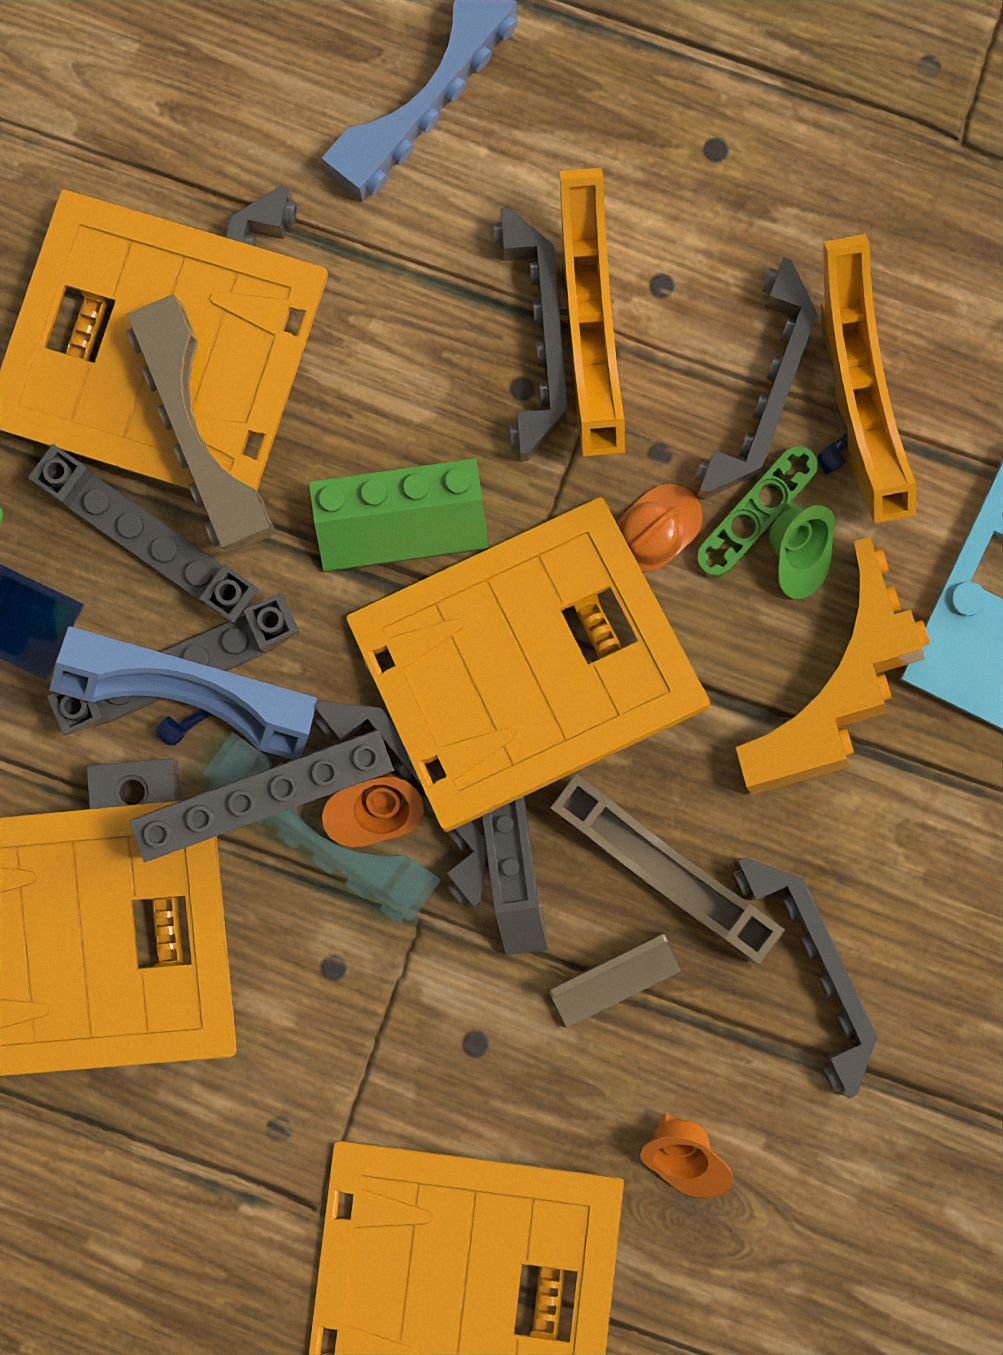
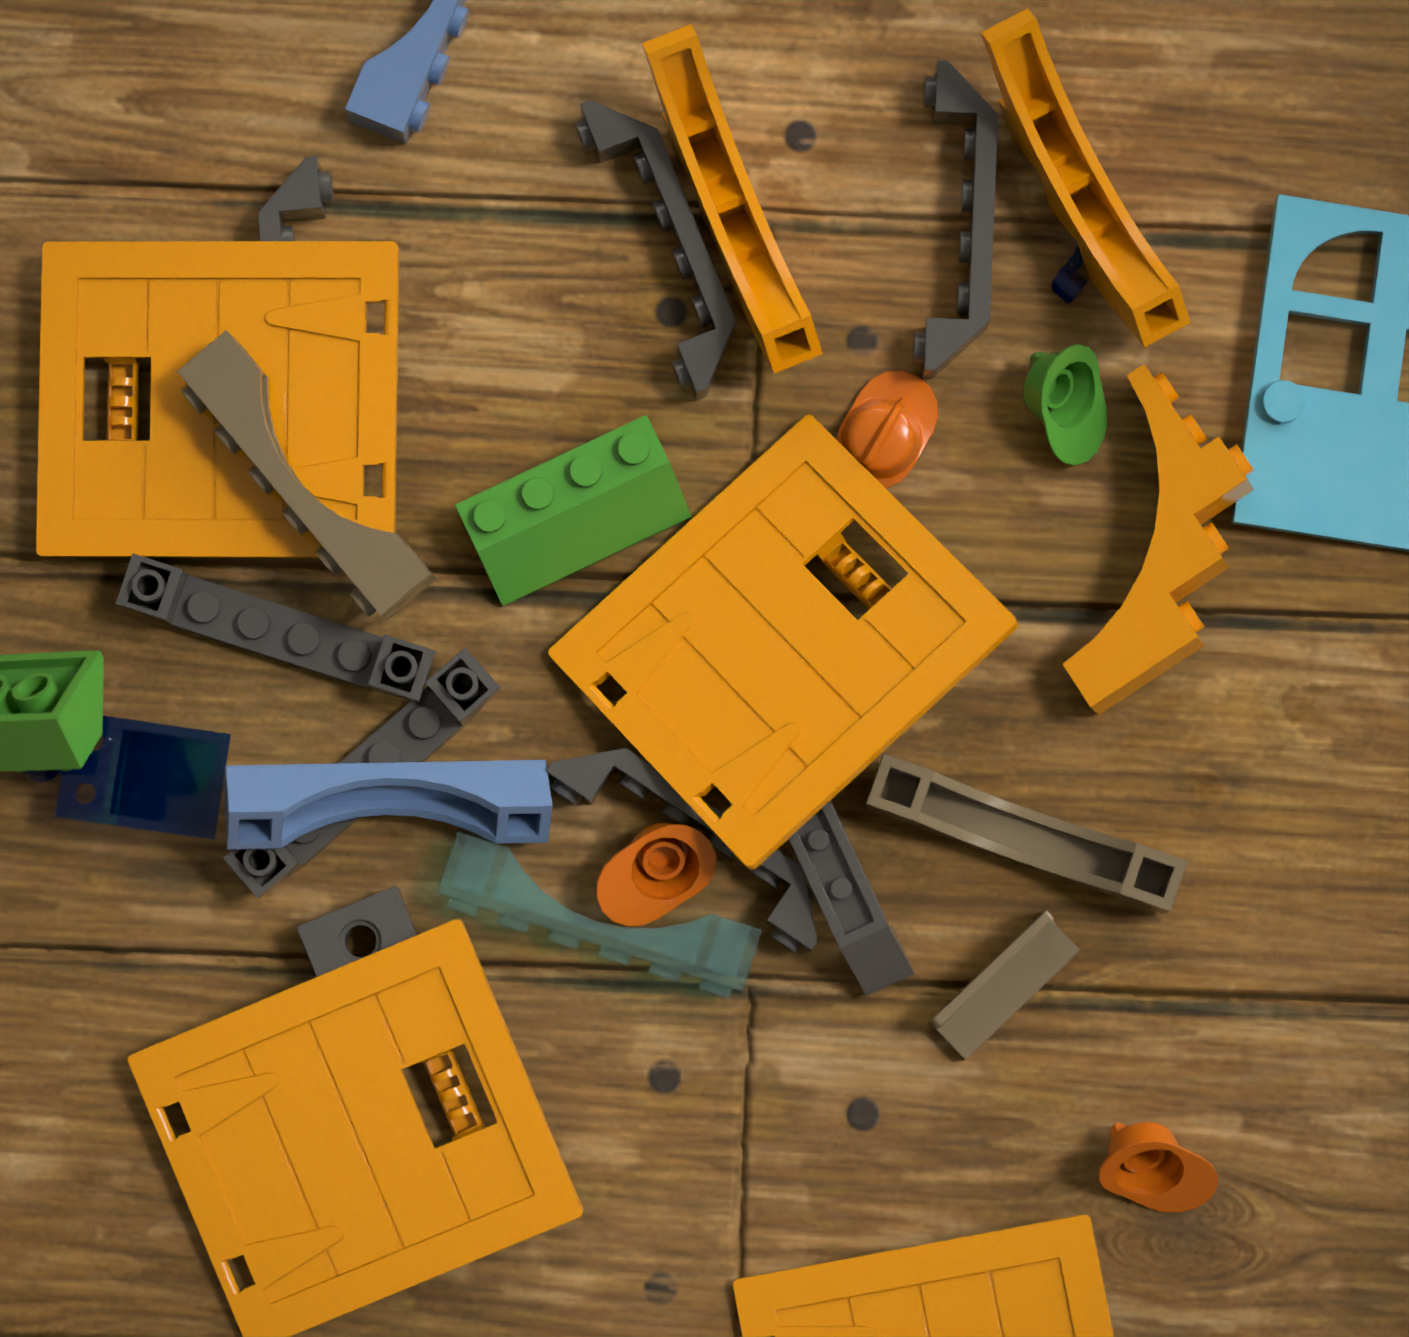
camera: 20 degrees left, 0 degrees up
dark grey brick [129,730,394,863] -> none
clear blue hand [156,709,212,746] -> none
bright green beam [696,446,818,578] -> none
dark grey slope [732,858,877,1099] -> none

